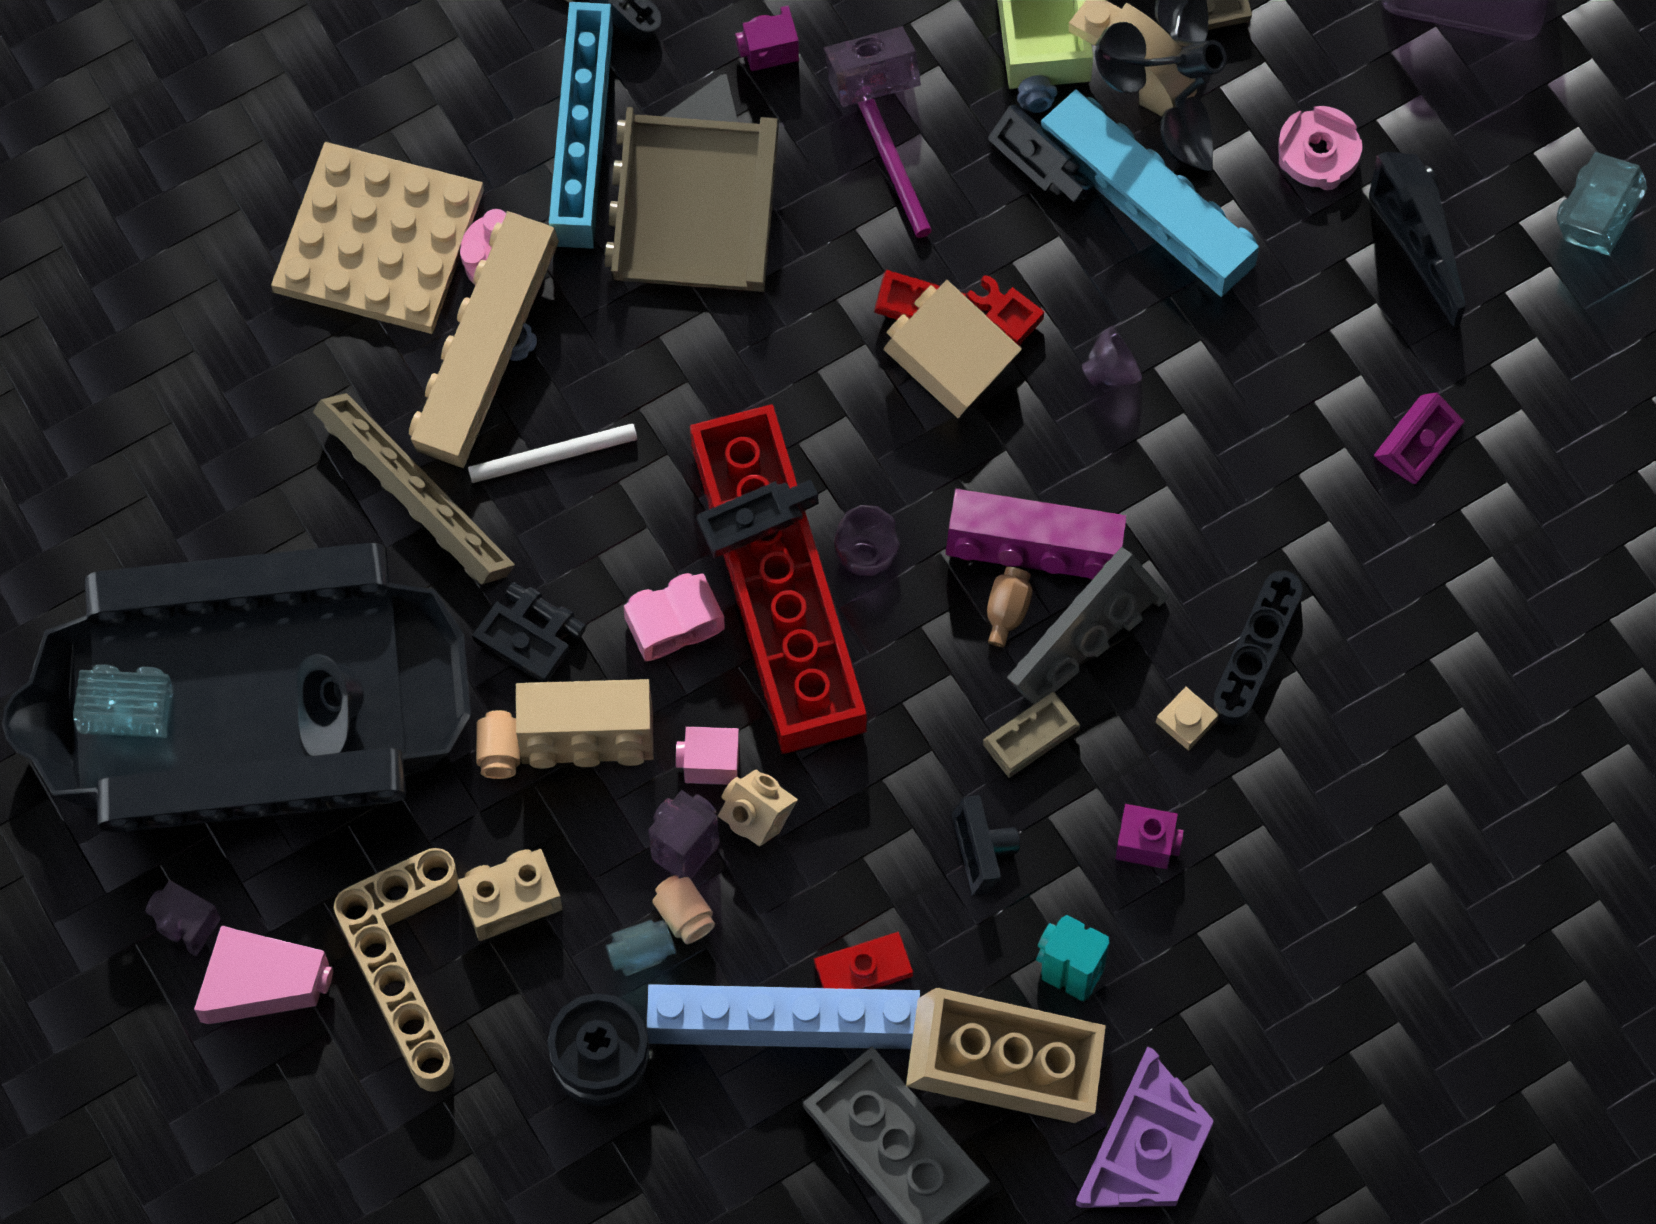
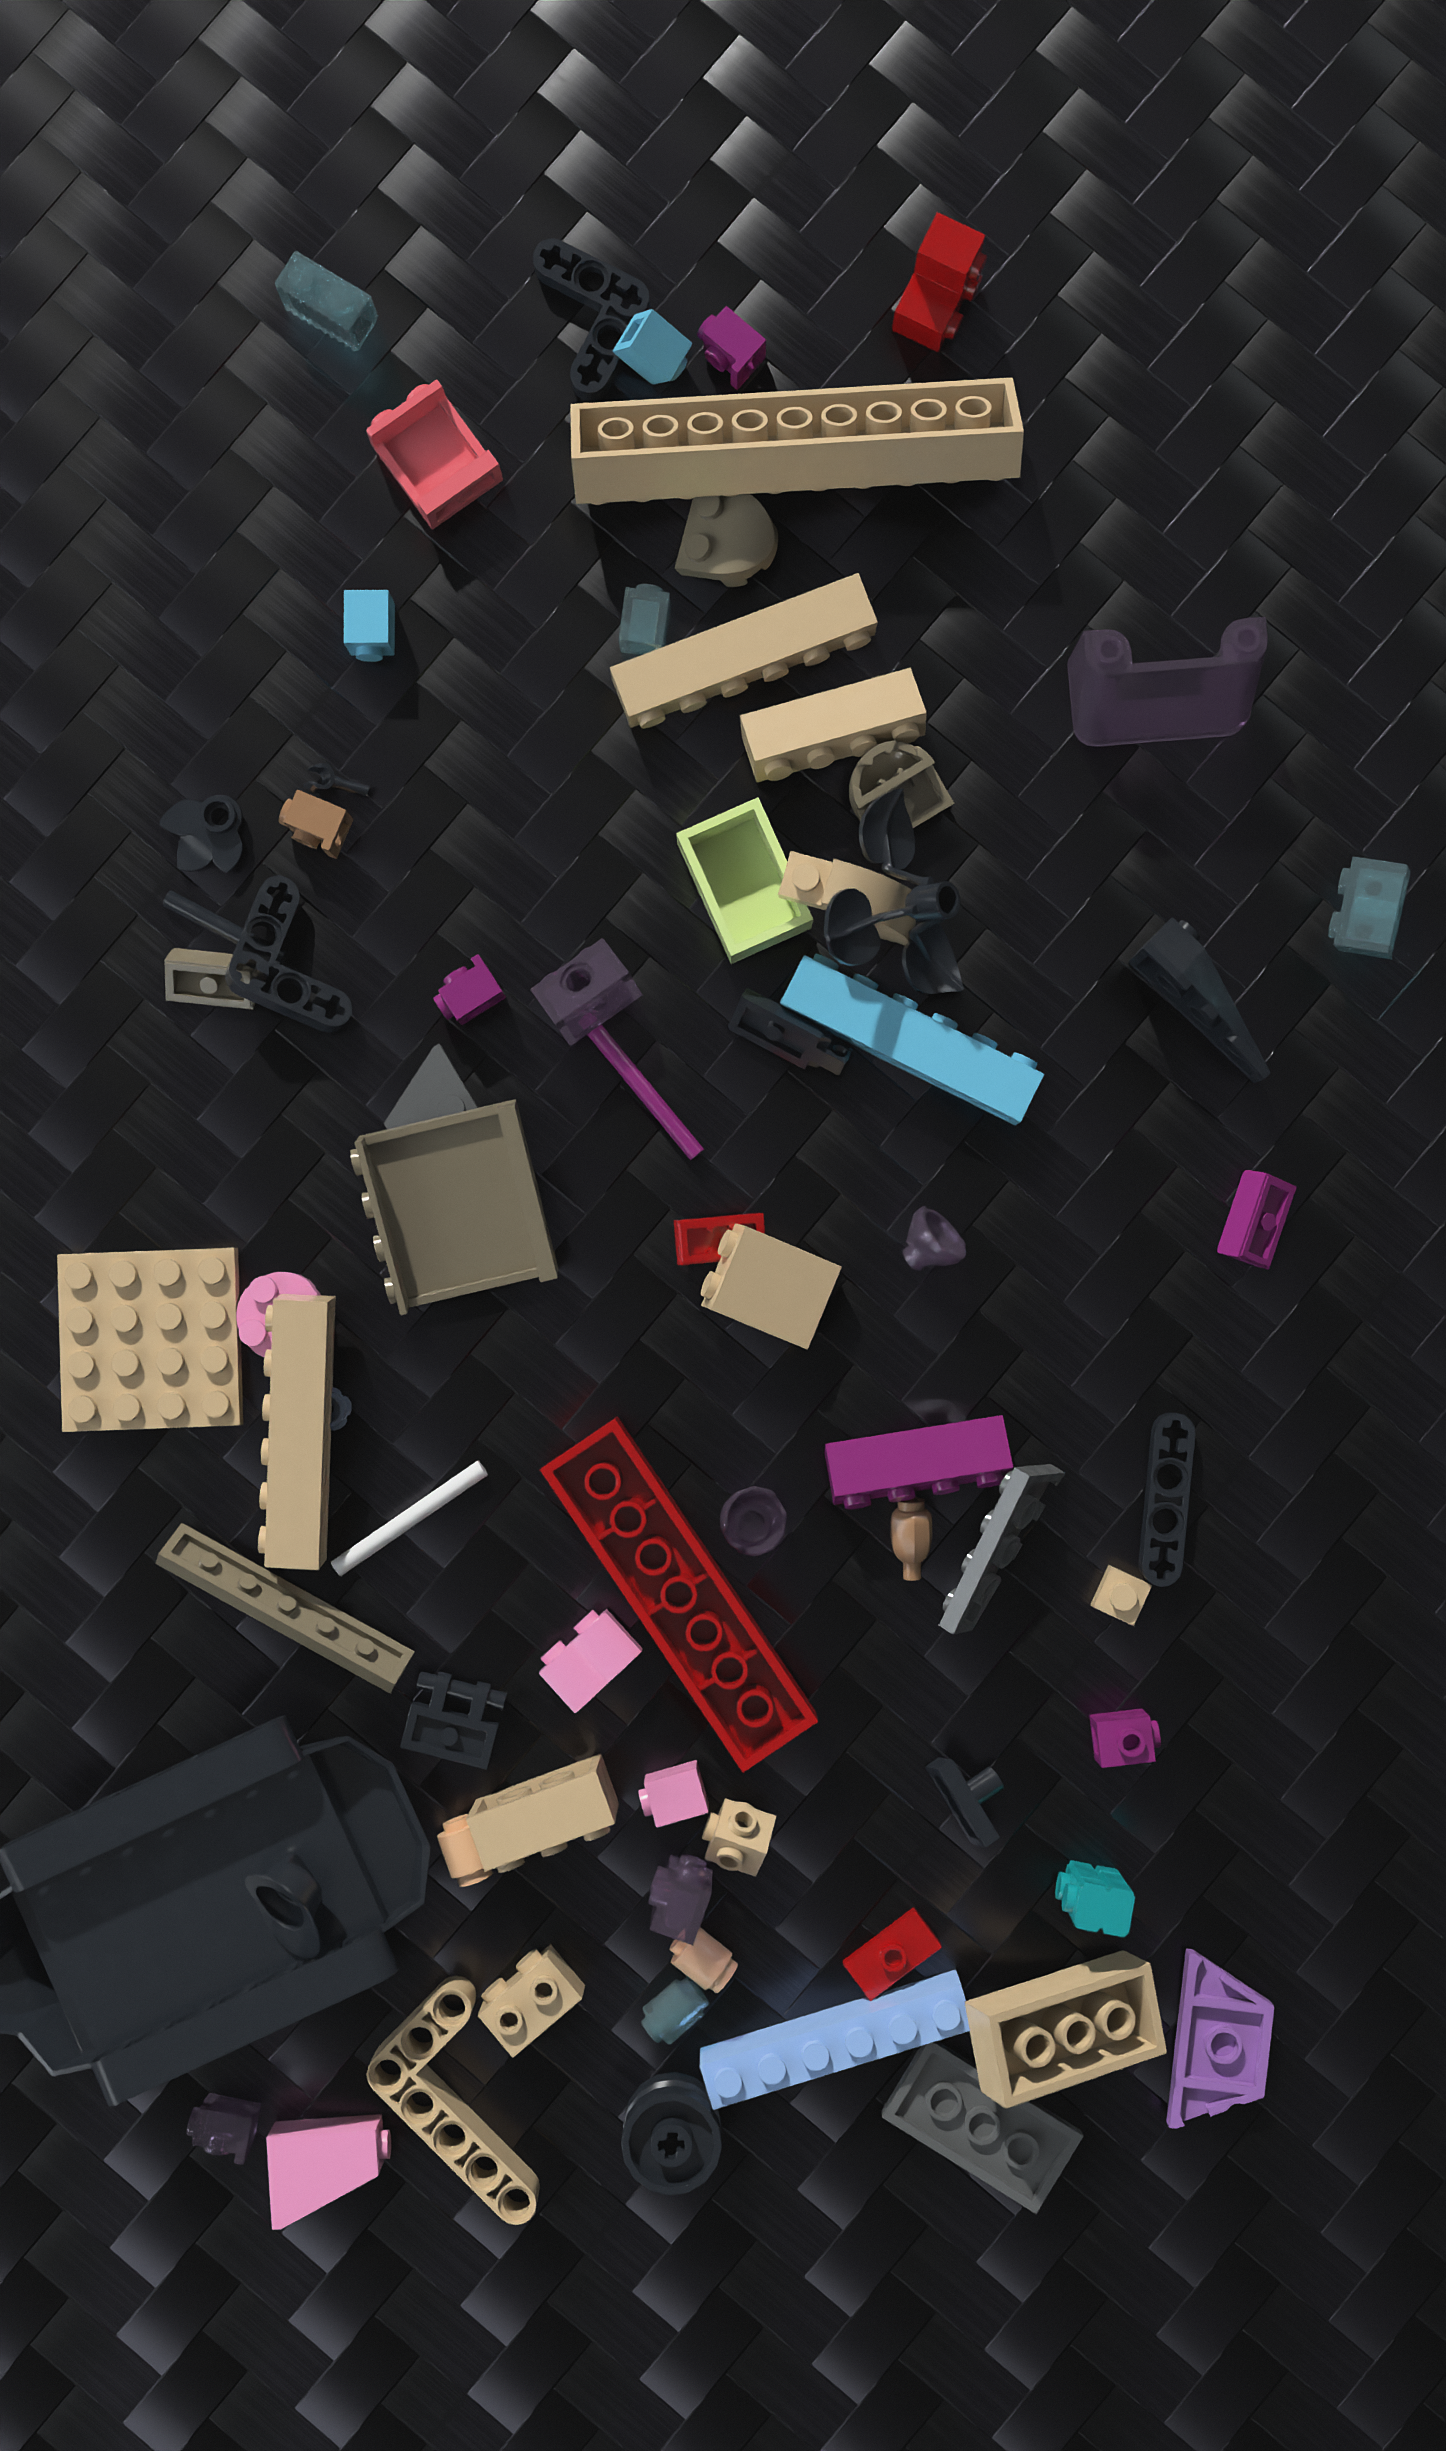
camera: 15 degrees left, 20 degrees up
clear light blue brick [73,665,174,739] -> none
medium azure brick [549,2,613,249] -> none
black hinge [696,480,819,558] -> none
red plate [967,275,1045,346] -> none
dark tan plate [983,691,1080,778] -> none
sand blue plate [1017,75,1058,113] -> none
bright pink plate [1278,106,1362,190] -> none

